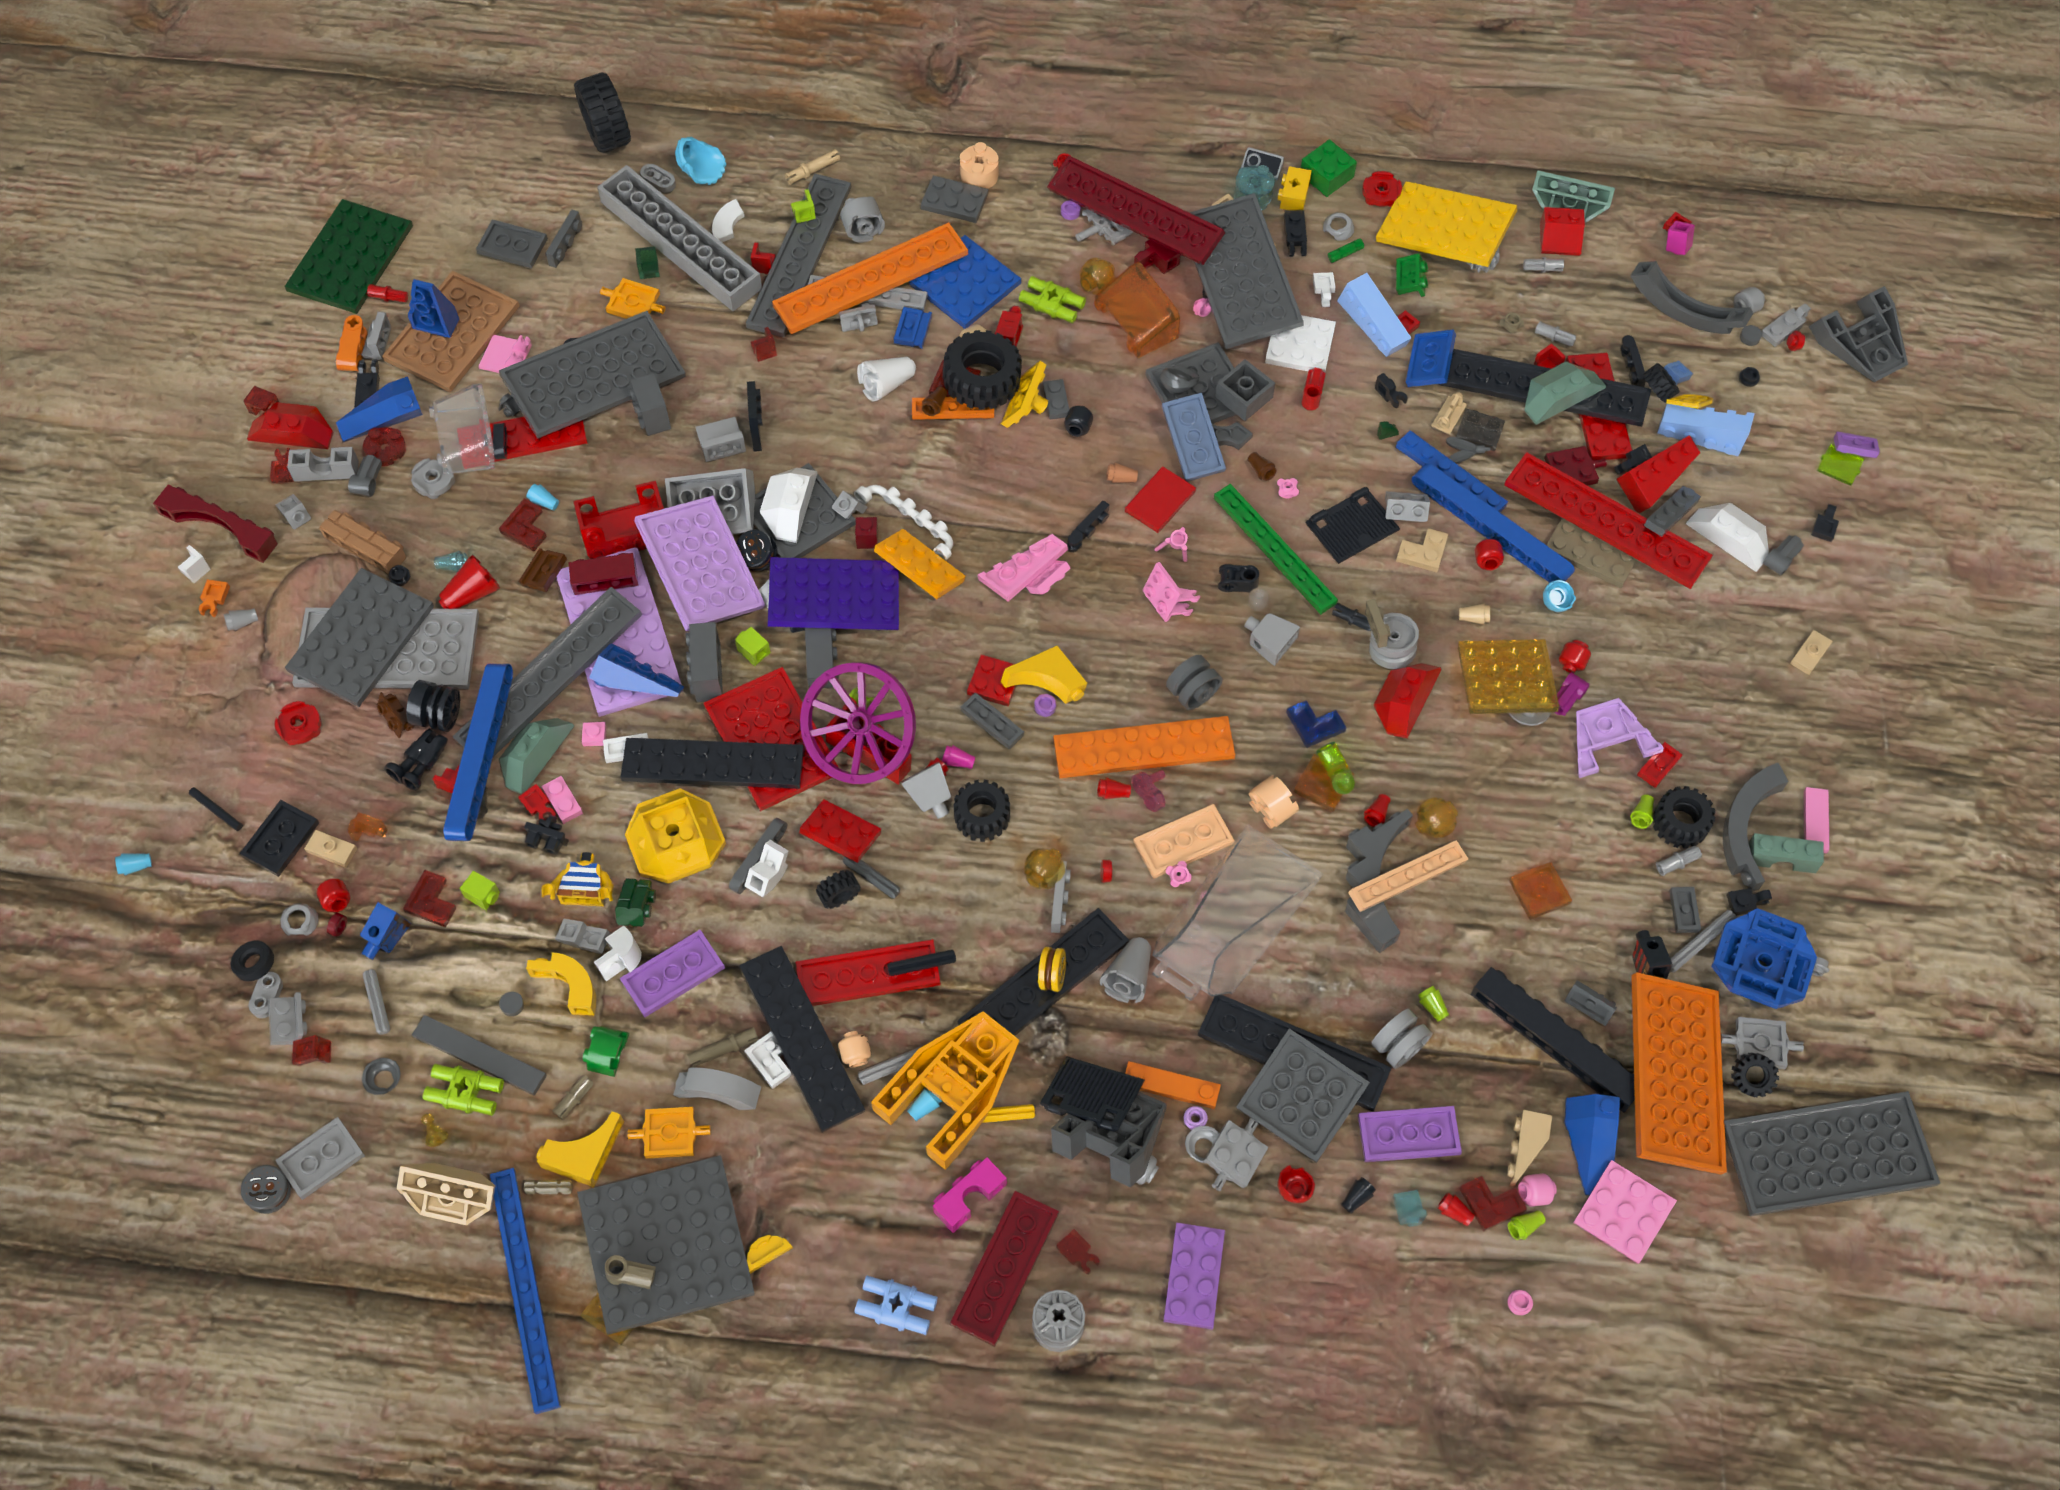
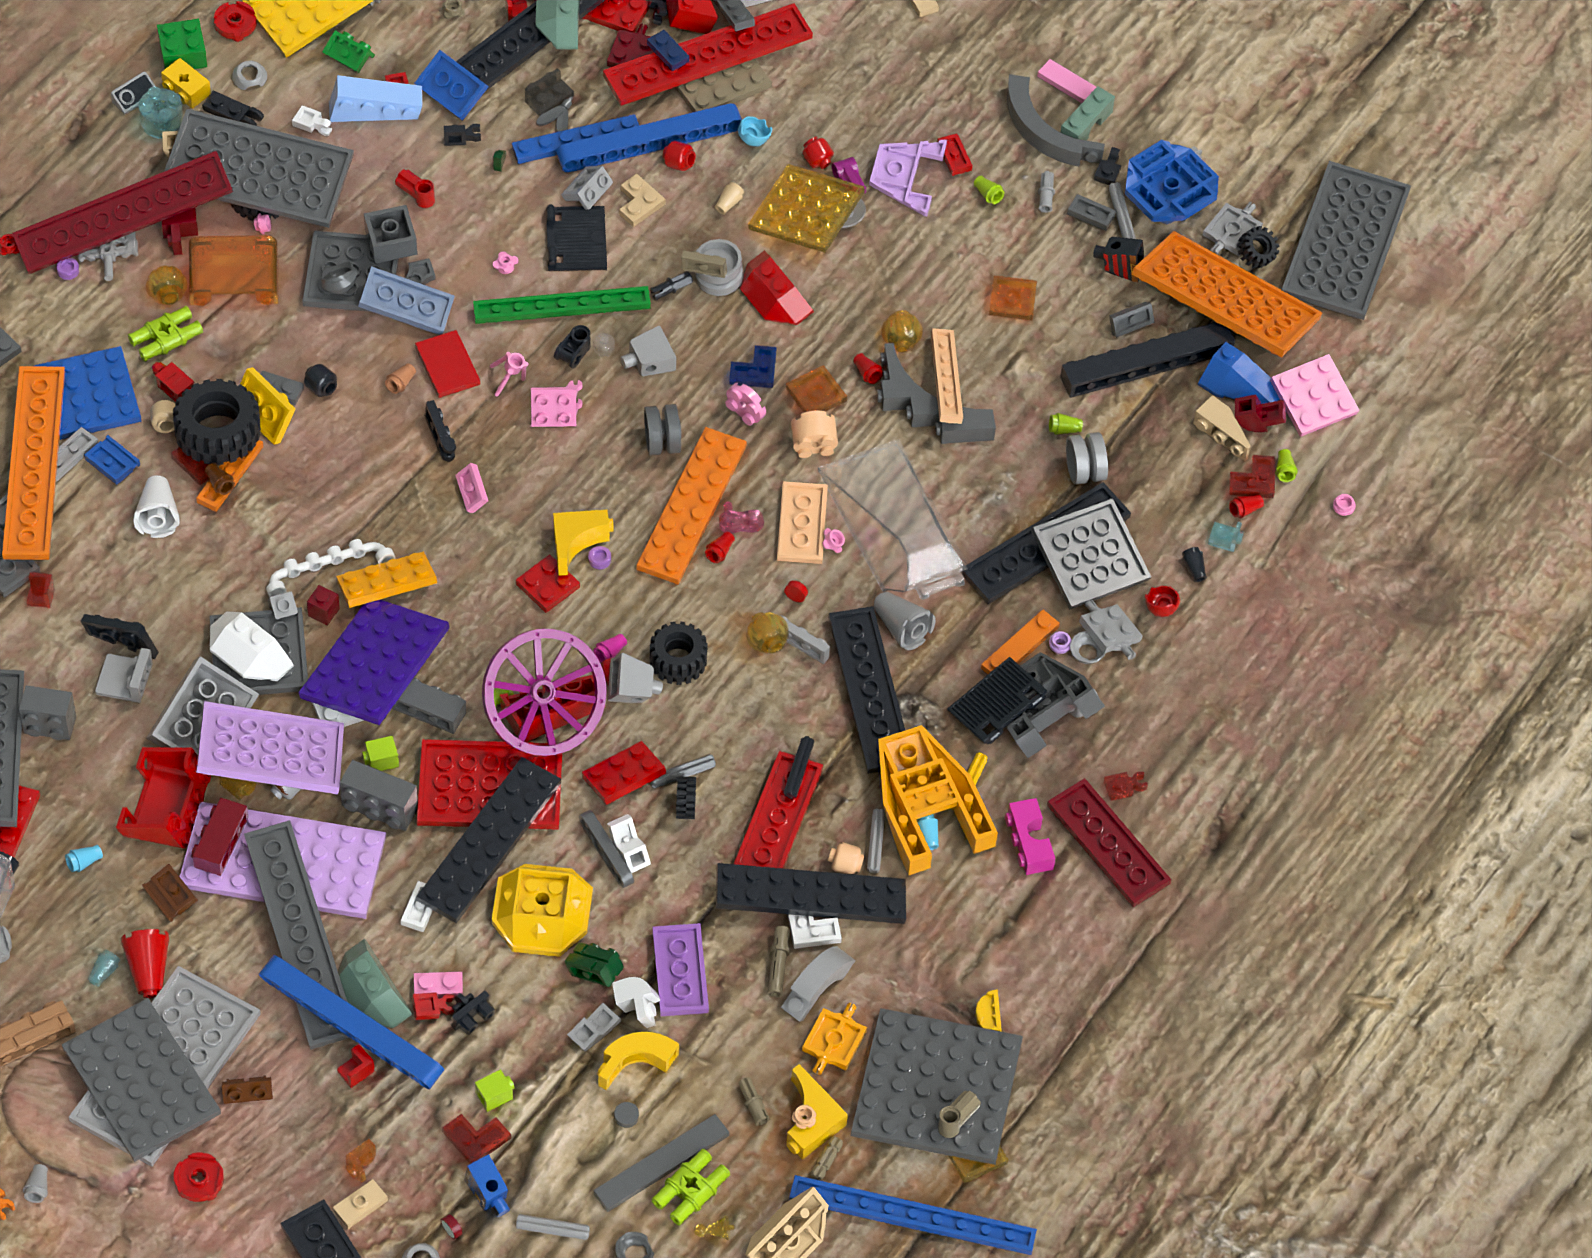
camera: 65 degrees left, 5 degrees down
red head [316,878,351,912] -> none
black piece [384,728,448,791] -> none
black plate [388,565,411,586] -> none
black wheel [406,680,461,732] -> none
clear red plate [499,498,547,552] -> none
torso [541,852,614,907] -> none
bright pink plate [582,722,606,746] -> none
green cylinder [583,1026,629,1077] -> none
wedge [589,644,684,697] -> none
black head [736,529,777,572] -> none
light grey hips [839,303,878,332] -> none
light blue pin [855,1275,938,1335] -> none
dark grey plate [960,693,1024,750] -> none
bright pink wing [978,534,1068,602] -> none
light grey wheel [1032,1290,1085,1352] -> none
yellow head [1038,947,1066,992] -> none
medium lavender plate [1163,1223,1225,1330] -> none
reddish brown cone [1247,452,1277,481] -> none
white plate [1265,315,1336,372] -> none
clear neon green cylinder [1316,742,1355,794] -> none
green axle [1328,238,1364,263] -> none
medium lavender plate [1358,1106,1462,1162] -> none
tan hinge [1431,392,1467,435] -> none
bright pink head [1518,1173,1557,1207] -> none
black tyre [1653,786,1716,849] -> none
none -> dark blue plate [647,30,689,71]
none -> bright pink plate [725,383,766,426]
none -> light nougat plate [792,1105,816,1129]
none -> dark red brick [1235,394,1286,432]

